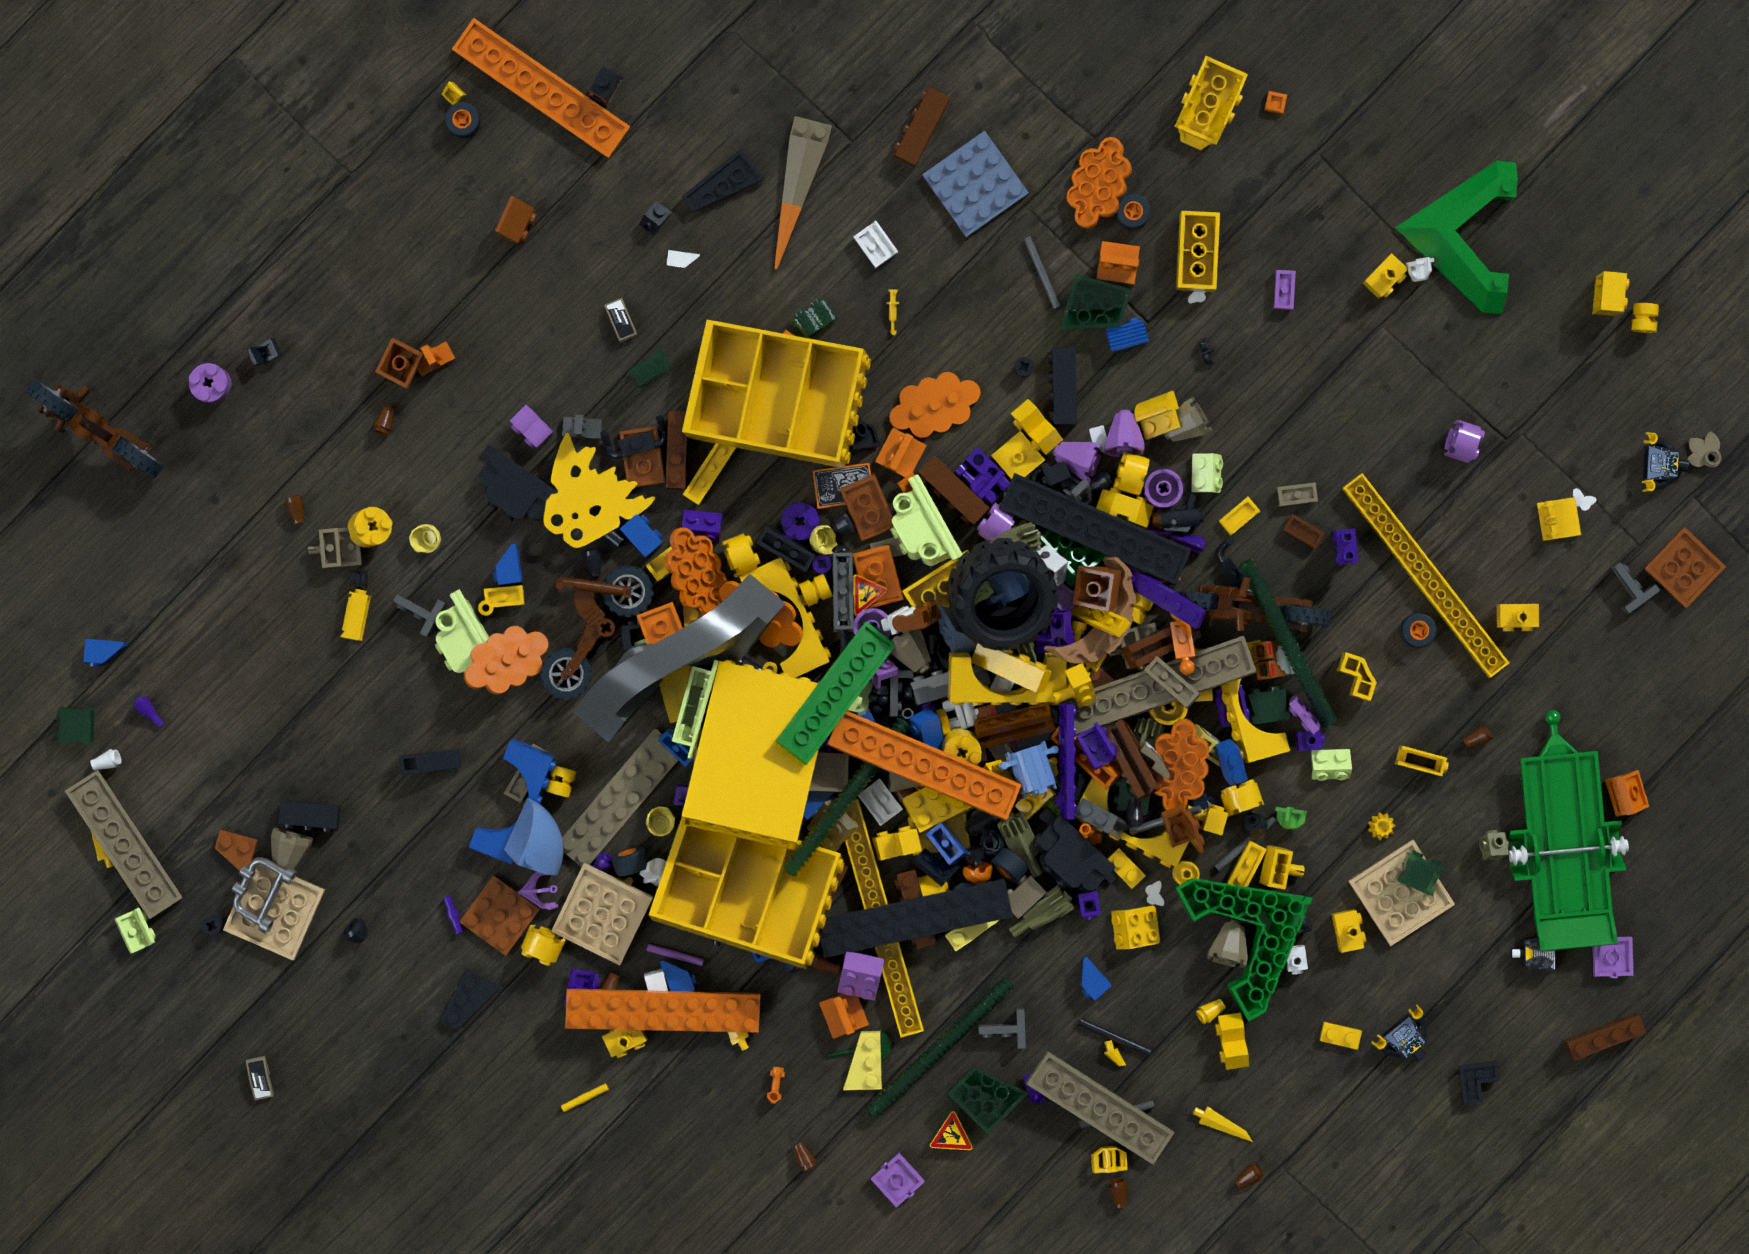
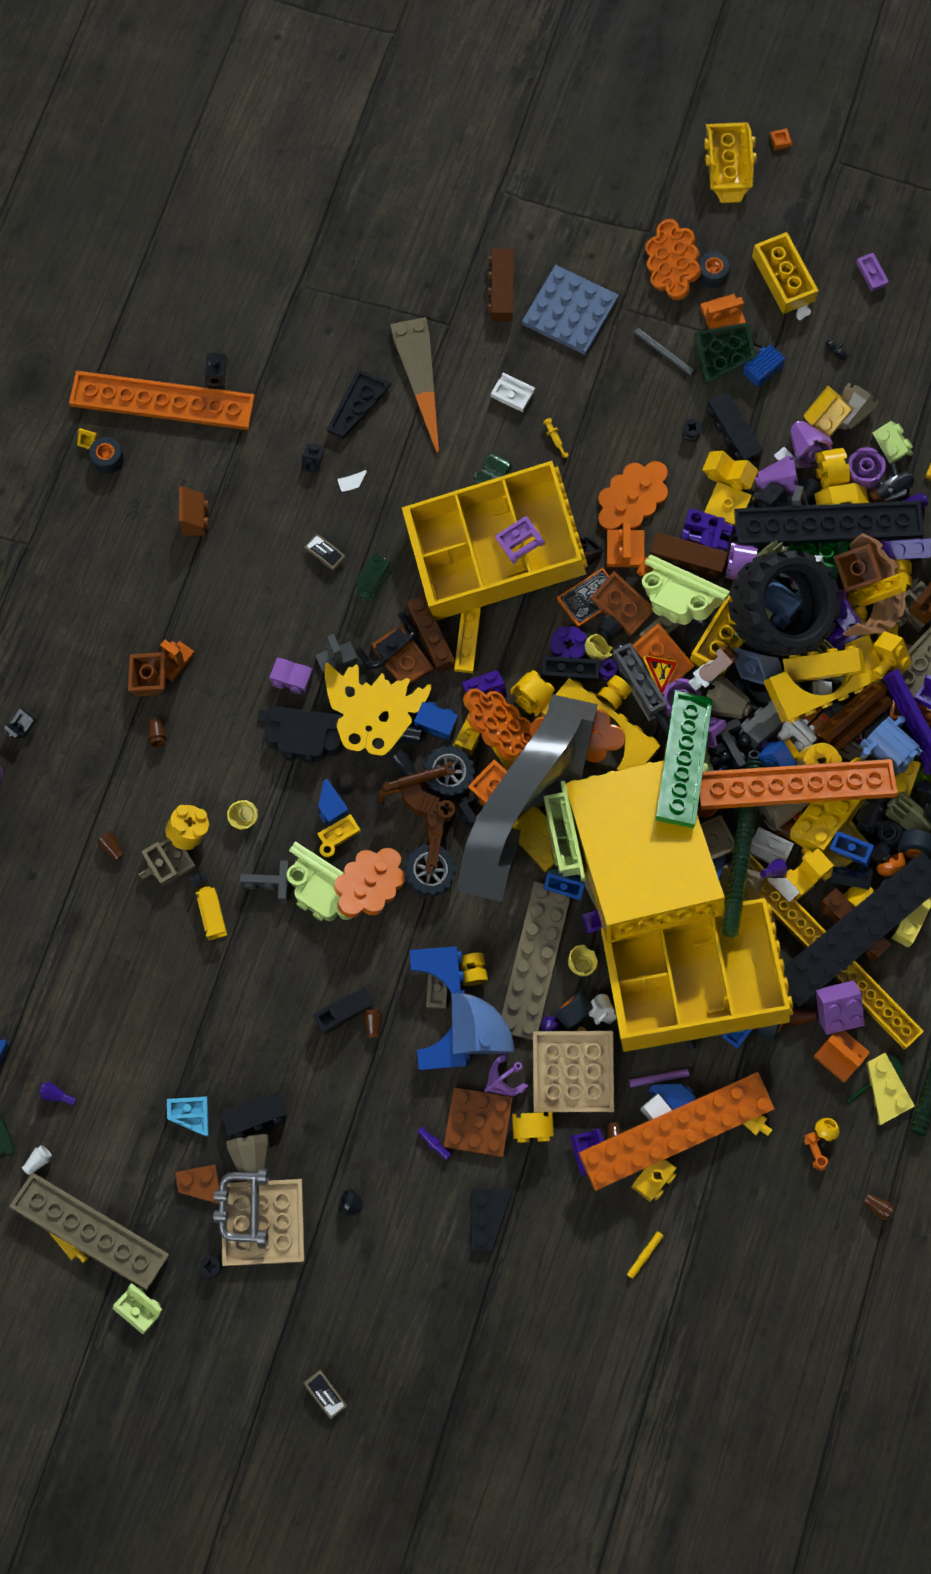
camera: 25 degrees left, 15 degrees down
none -> medium azure wing [167,1097,209,1136]
none -> reddish brown cone [363,1009,383,1038]
none -> medium lavender plate [495,515,545,564]
none -> dark purple cone [760,859,787,878]
none -> white sticker [767,878,799,902]
none -> yellow plate [815,1118,840,1141]

